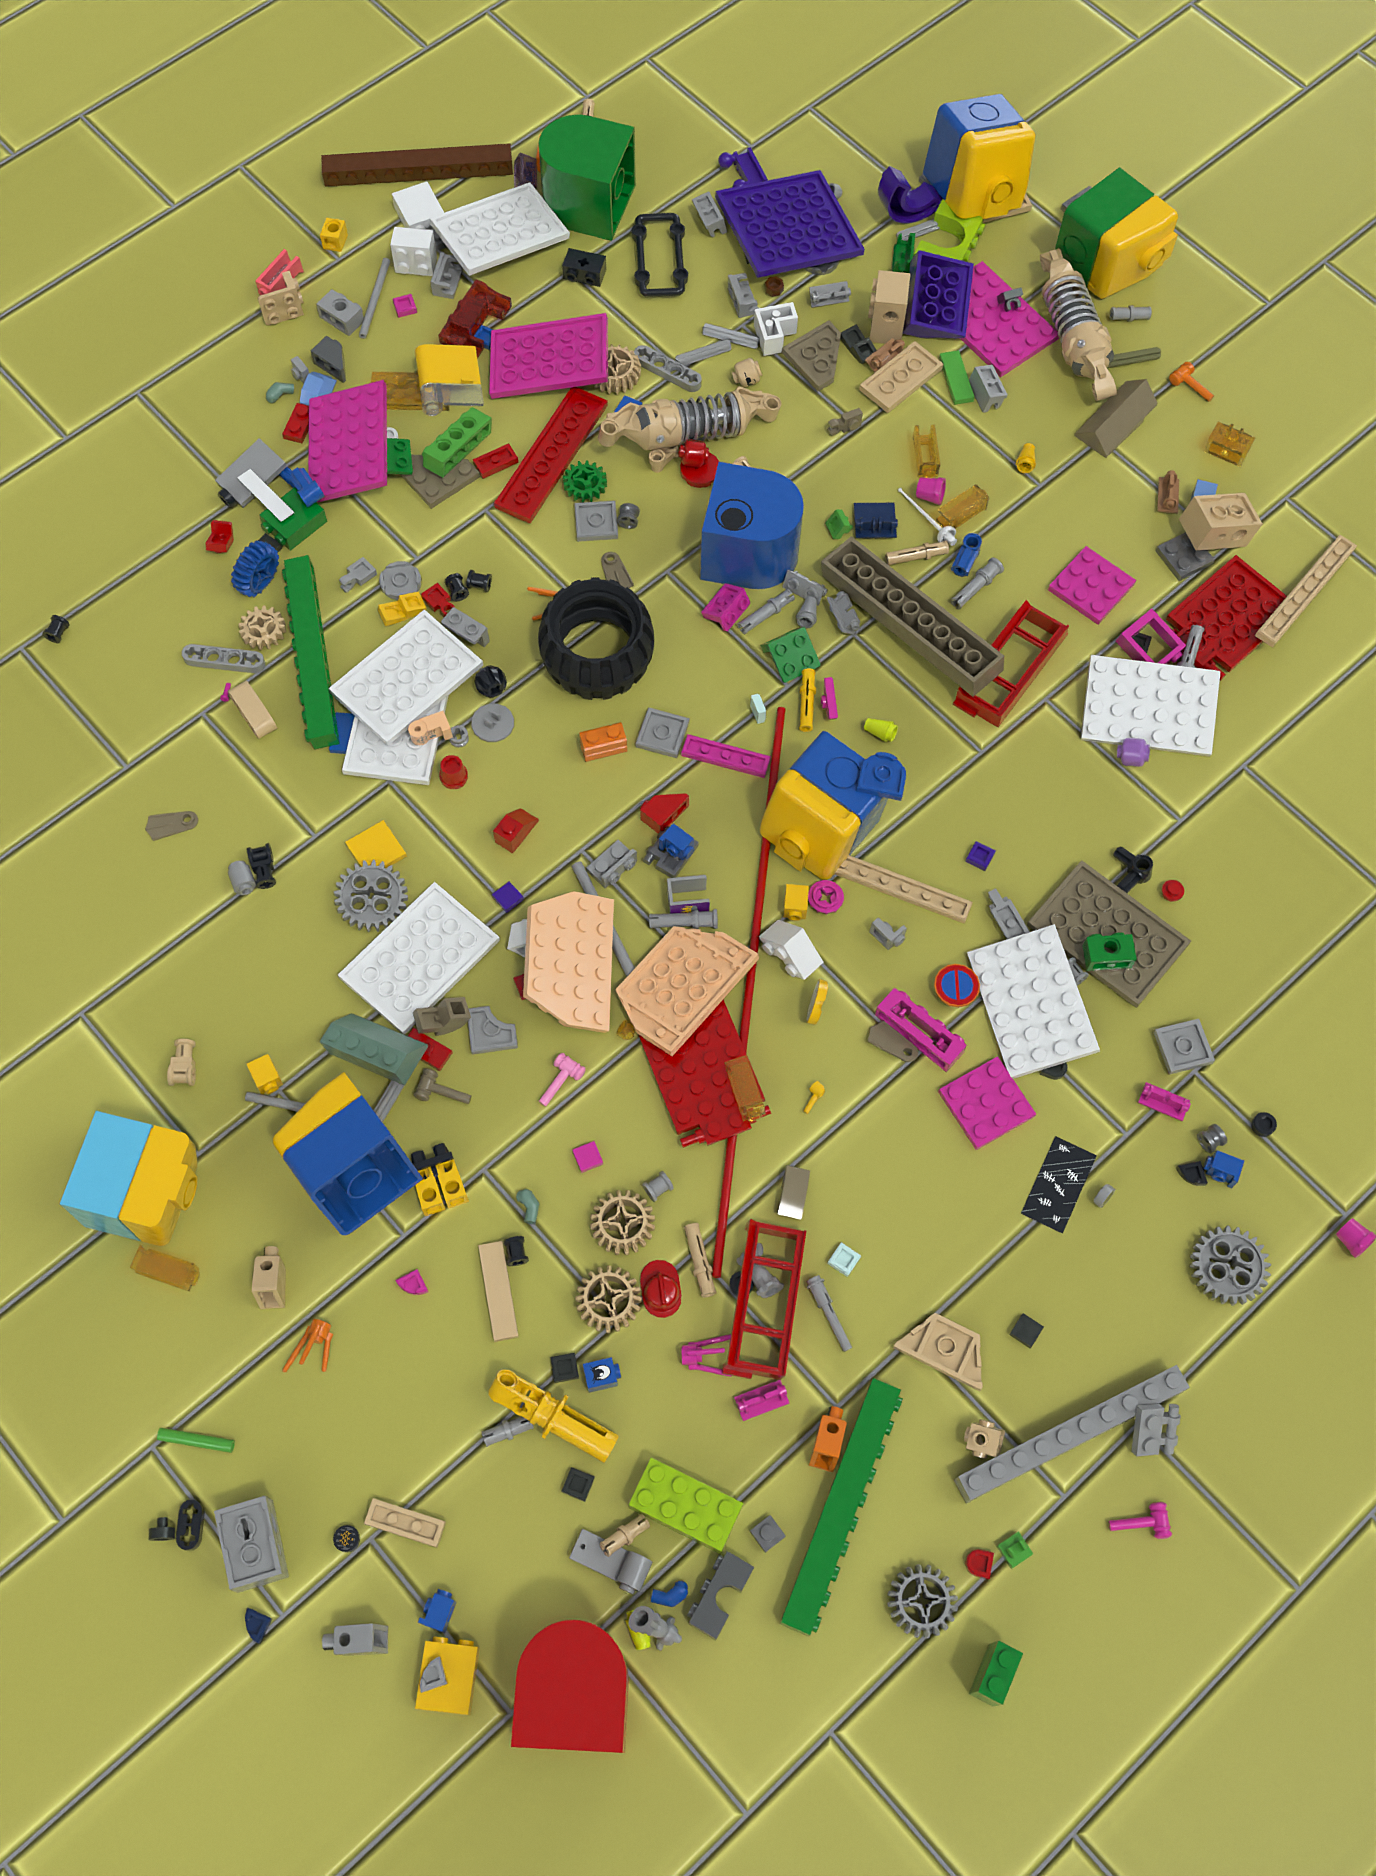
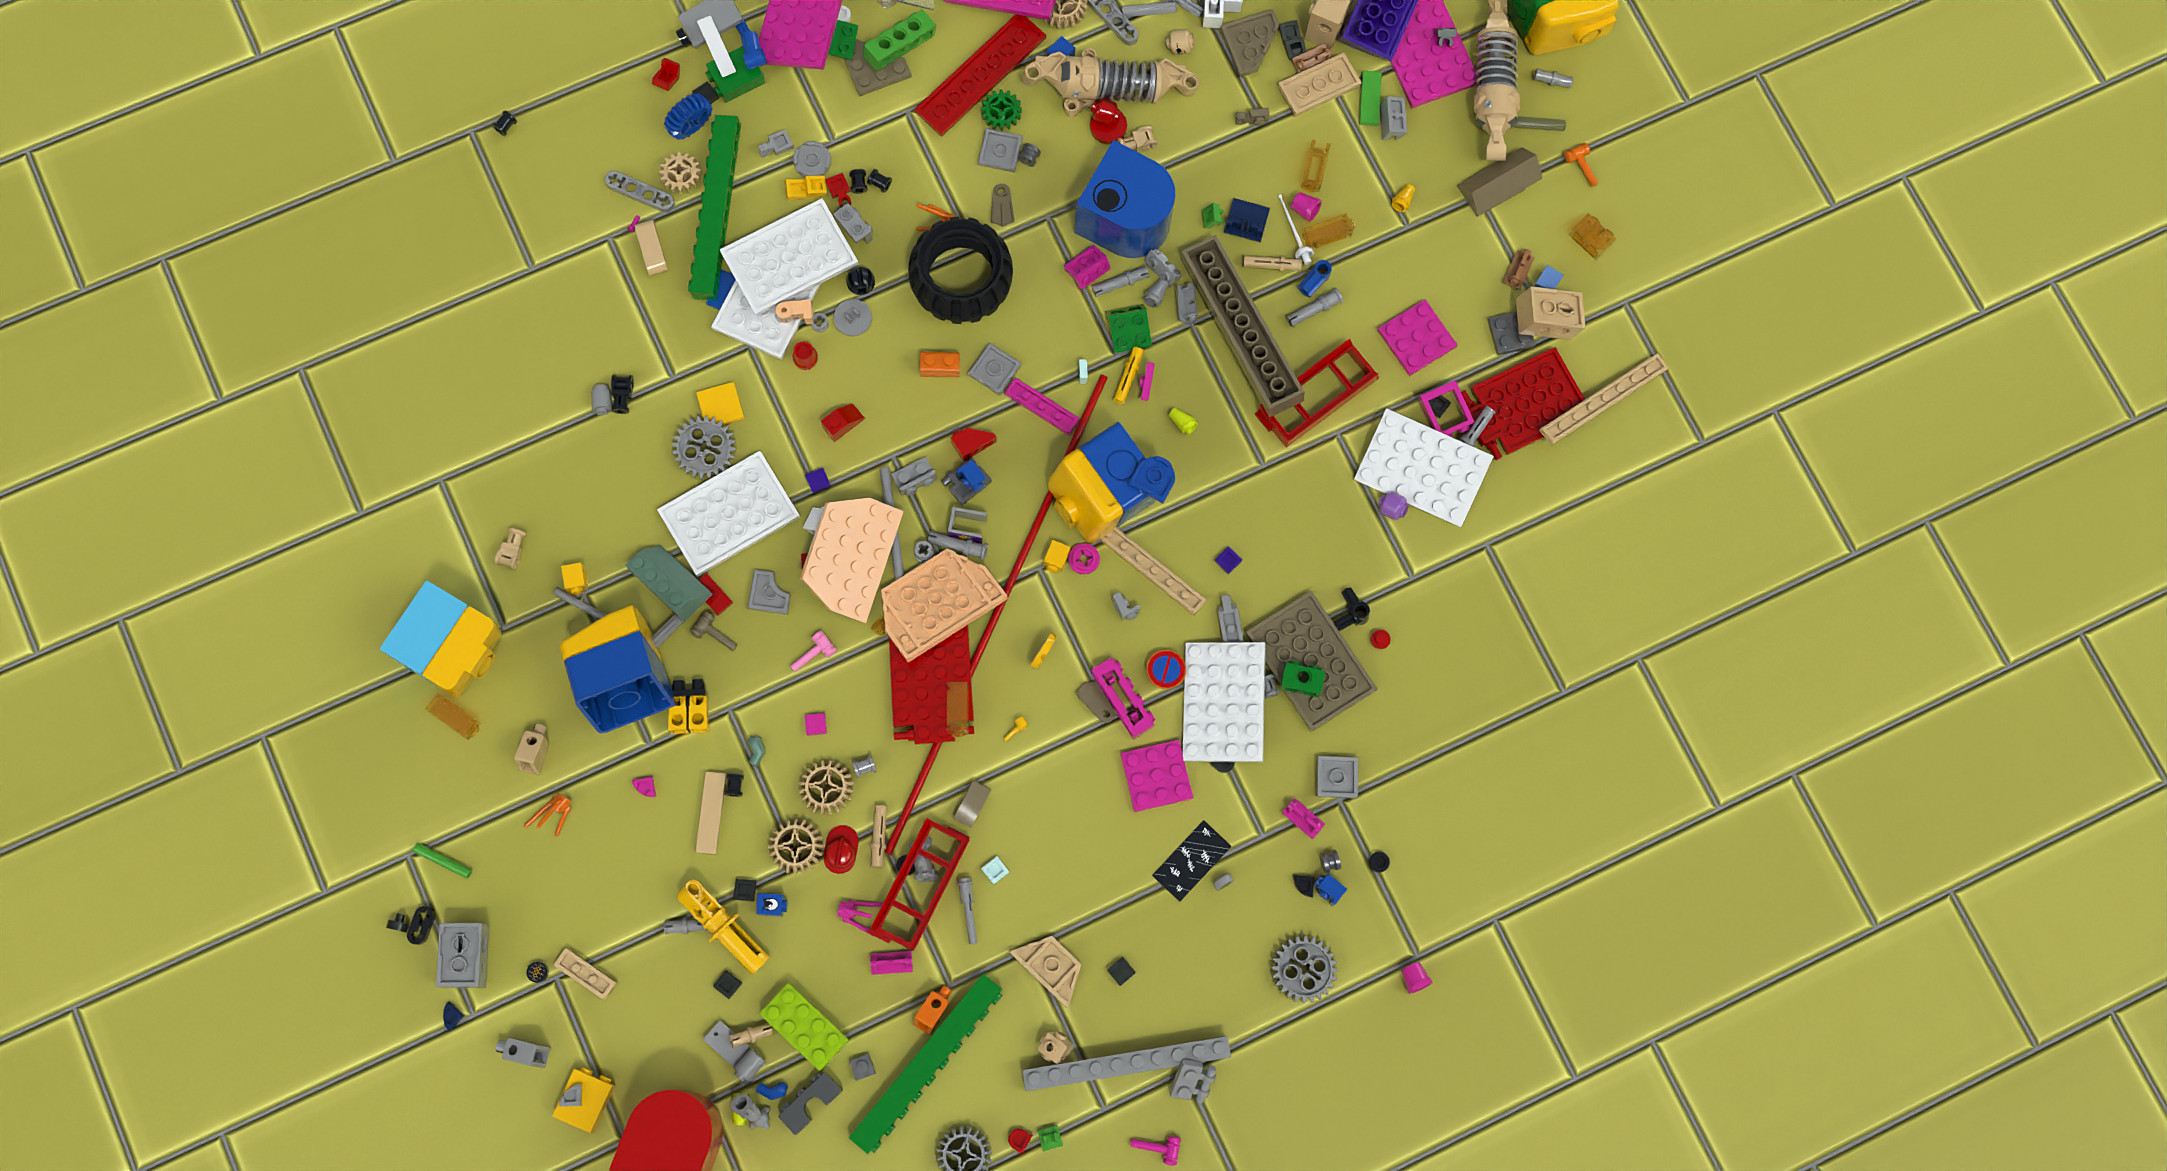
camera: 10 degrees right, 10 degrees up
dark tan piece [145,811,198,841] -> none
dark tan brick [413,997,471,1036] -> none
blue brick [418,1589,457,1633] -> none
red plate [473,443,519,479] -> none
white brick [759,920,823,980] -> none
none -> light grey bush [914,541,934,563]

